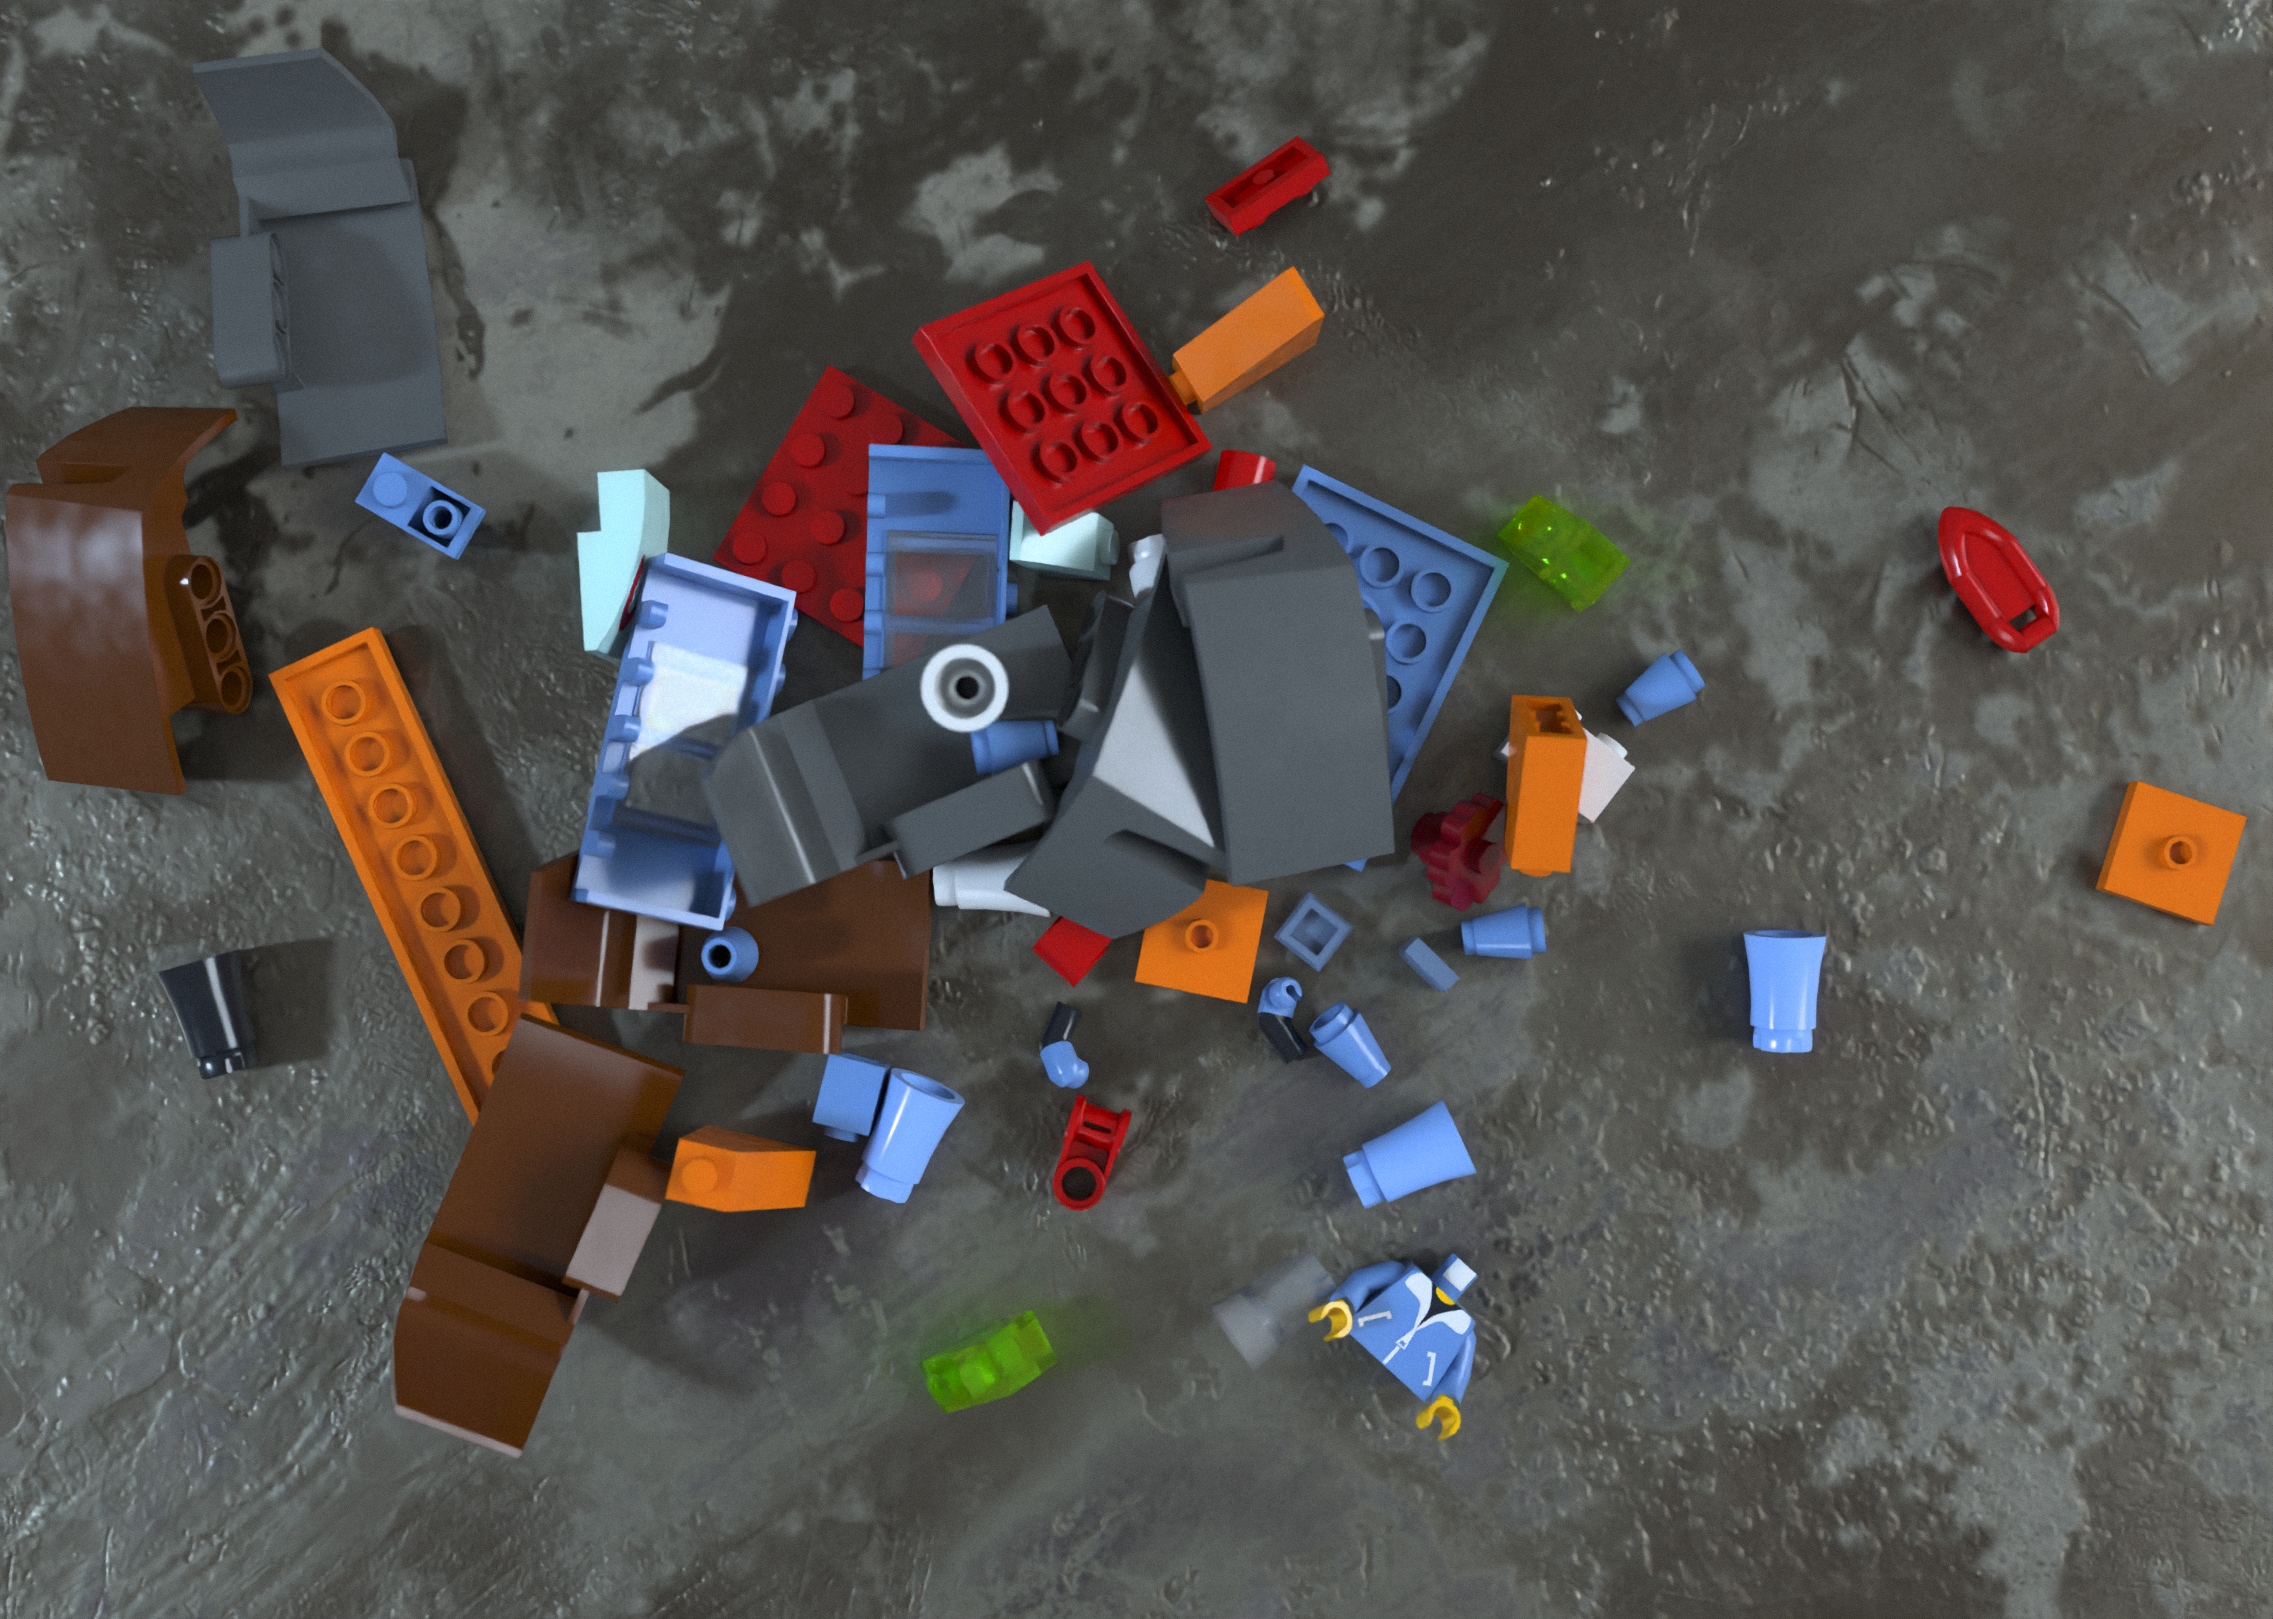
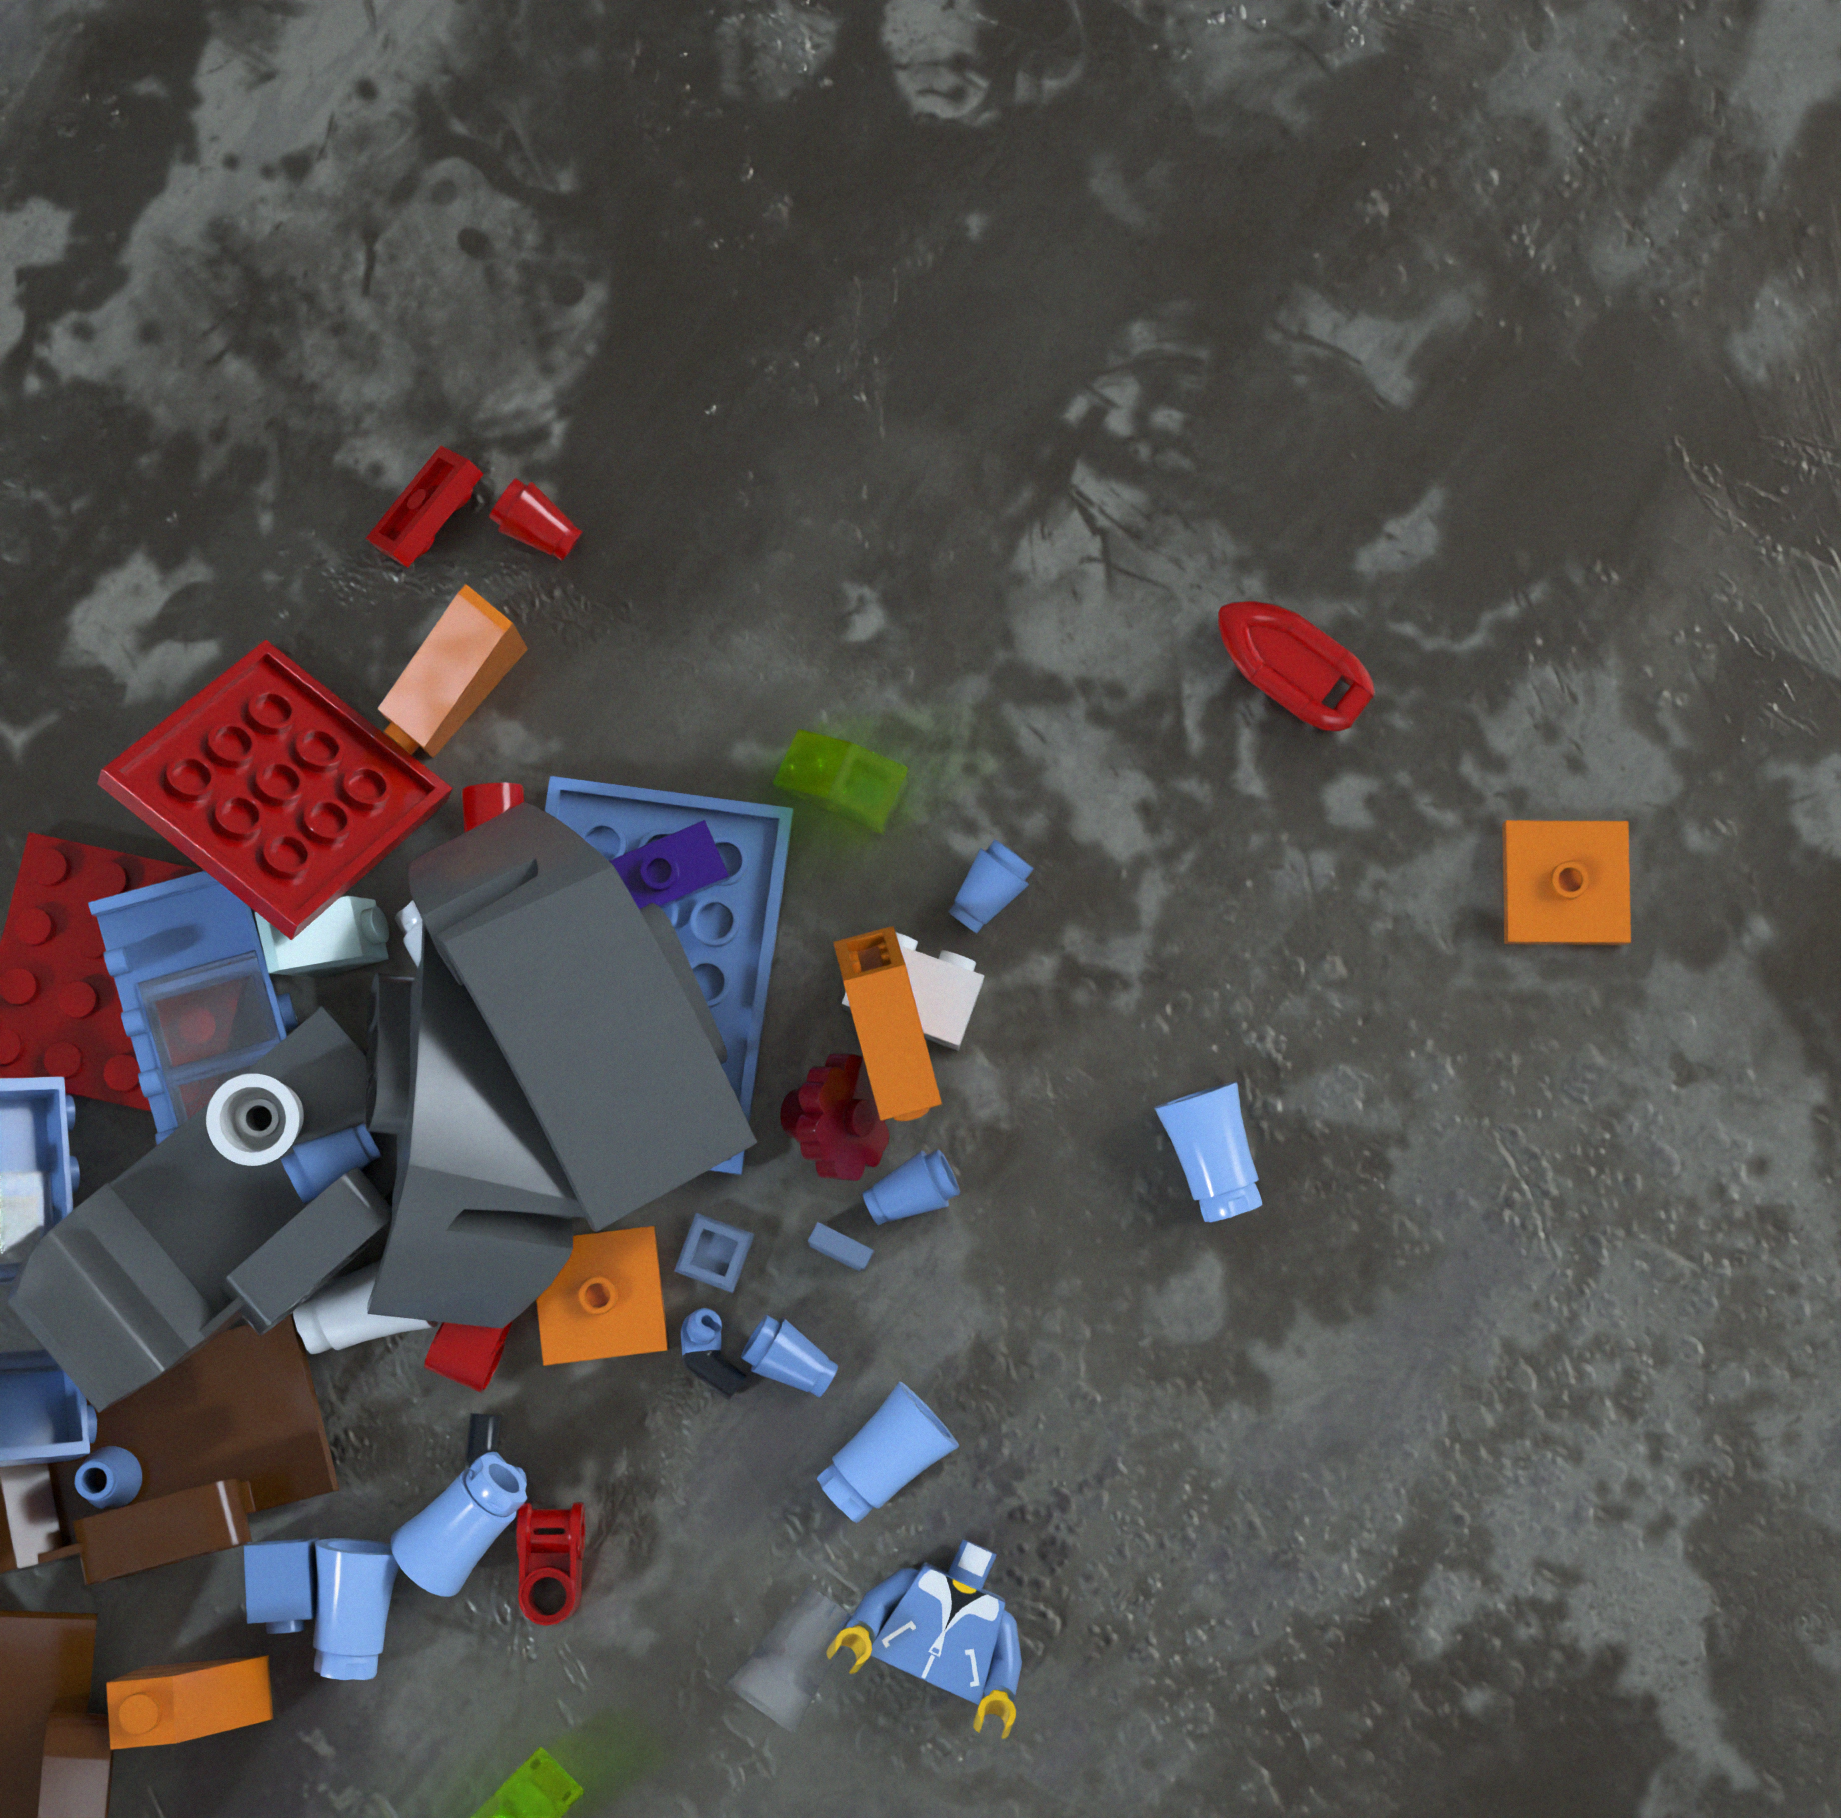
camera: 20 degrees left, 5 degrees down
none -> light blue plant [390,1455,528,1597]
none -> red cone [488,478,583,561]
none -> dark purple plate [609,820,730,909]

